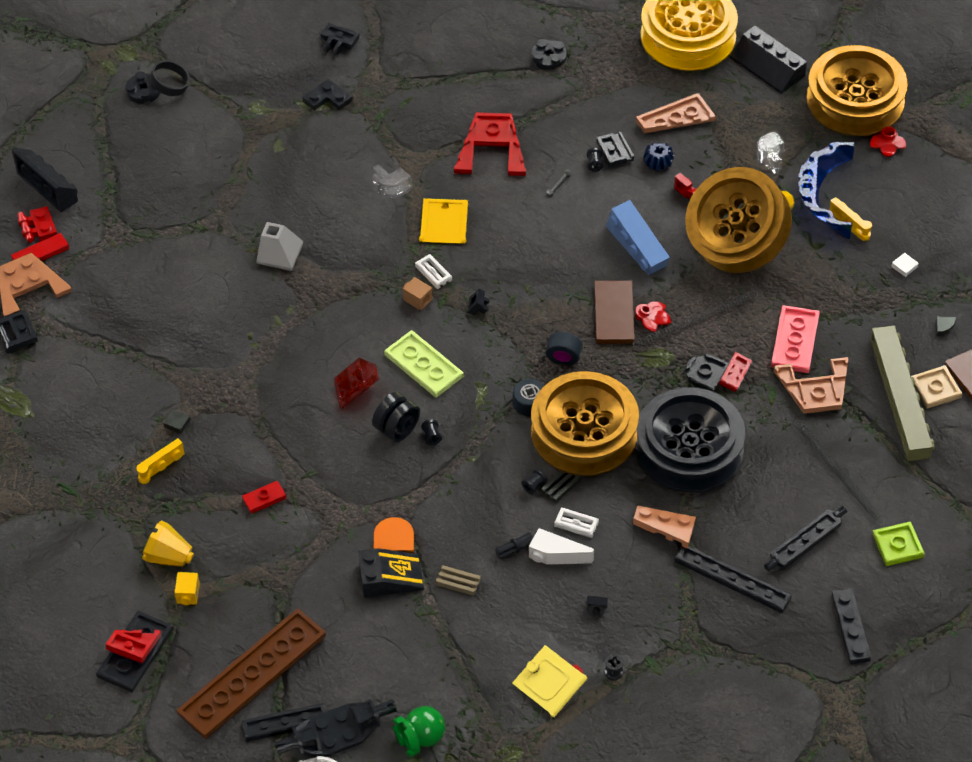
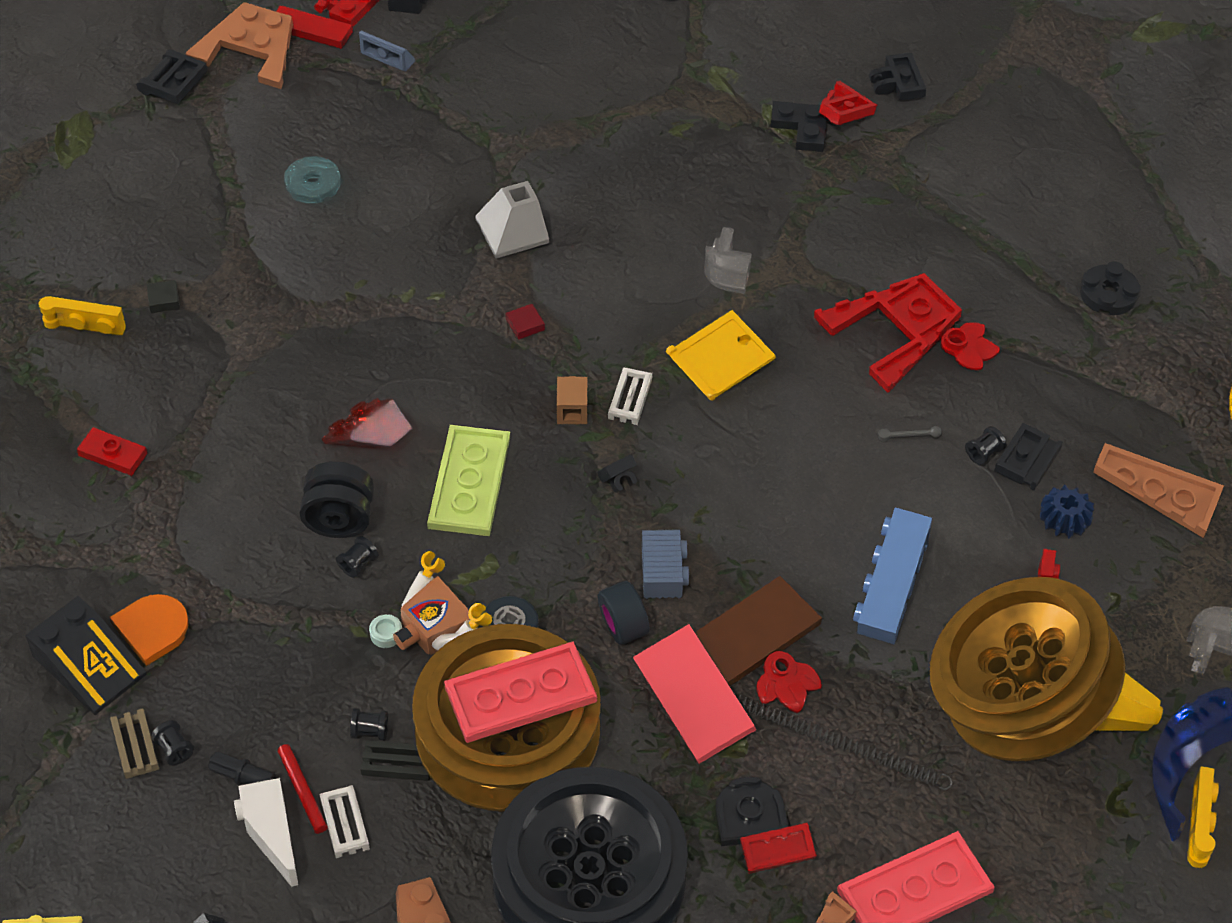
camera: 50 degrees right, 0 degrees up
none -> black bush [151,720,194,766]
none -> red bar [277,744,328,834]
none -> clear light blue tile [284,156,341,203]
none -> sand blue slope [359,31,415,72]
none -> light aqua tile [369,614,402,648]
none -> torso [393,551,492,655]
none -> coral tile [444,641,597,743]
none -> dark red tile [506,304,545,340]
none -> coral tile [633,624,756,764]
none -> sand blue brick [641,530,689,599]
none -> red wing [819,81,877,125]
none -> red plate [941,322,1000,370]

